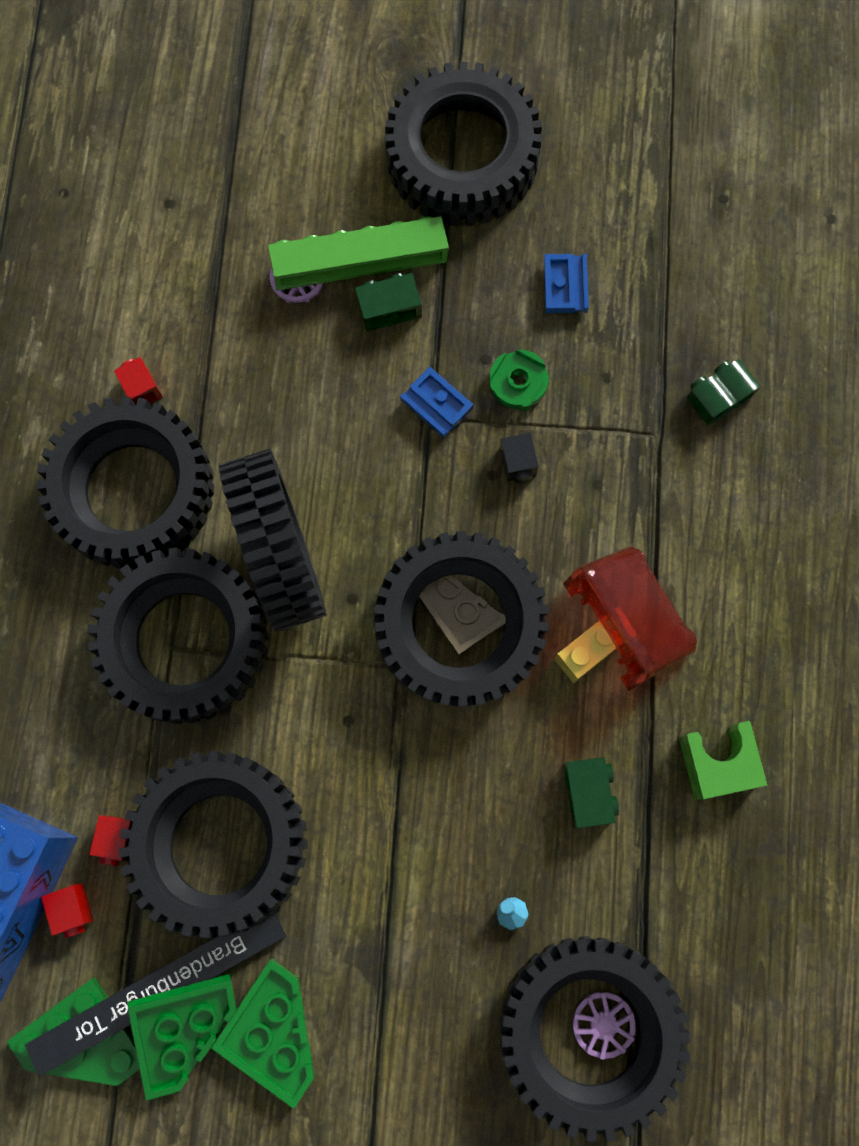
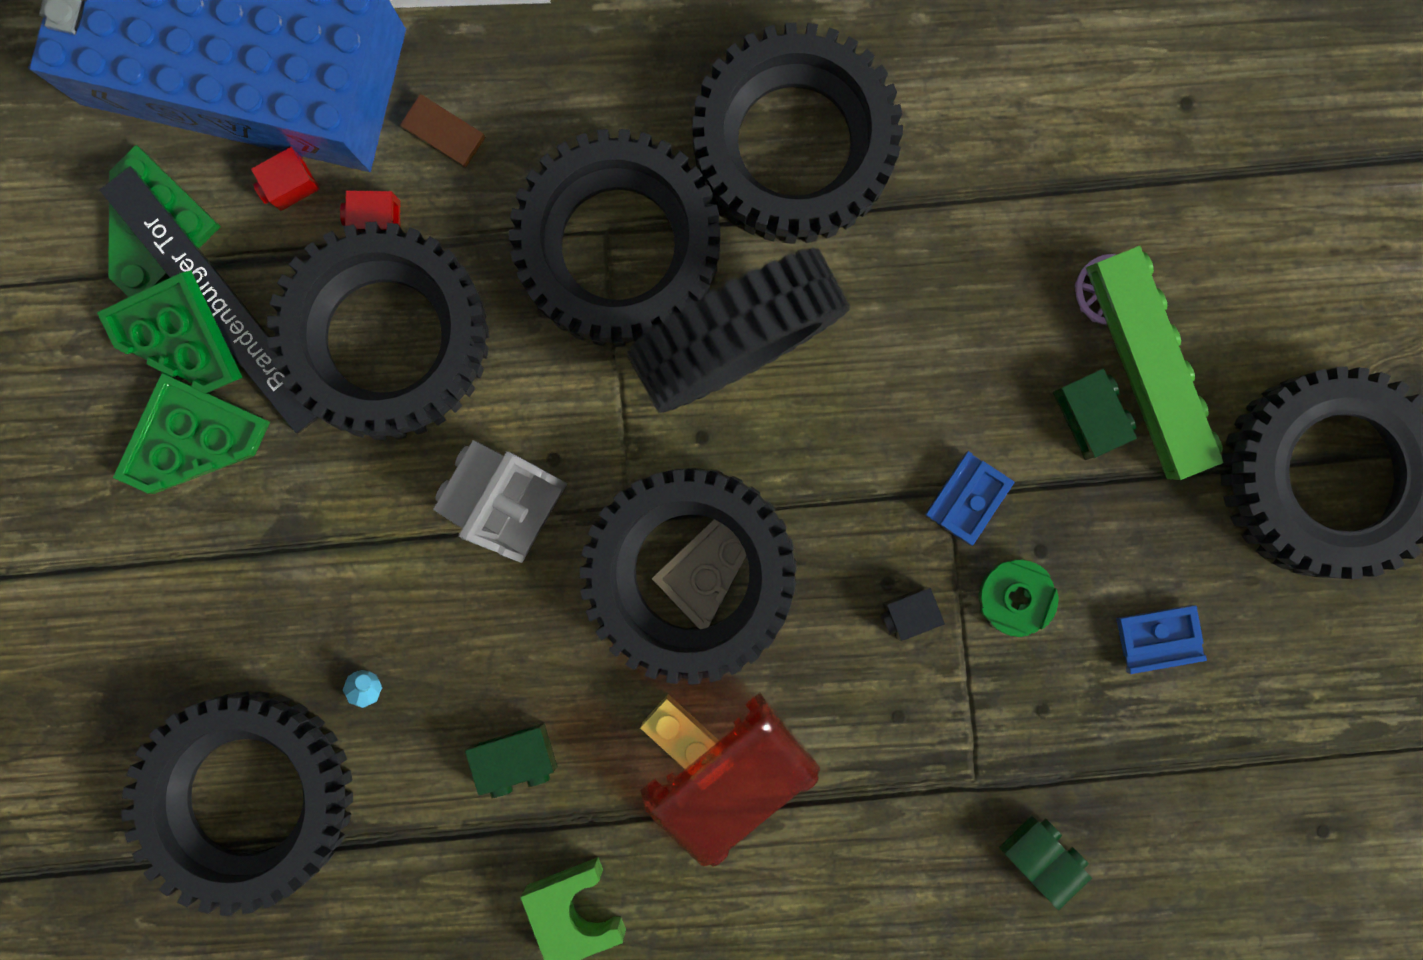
camera: 75 degrees right, 10 degrees up
red brick [114,357,163,405] -> none
lavender wheel [572,991,636,1060] -> none
none -> reddish brown tile [400,94,486,169]
none -> light grey piece [433,441,567,563]

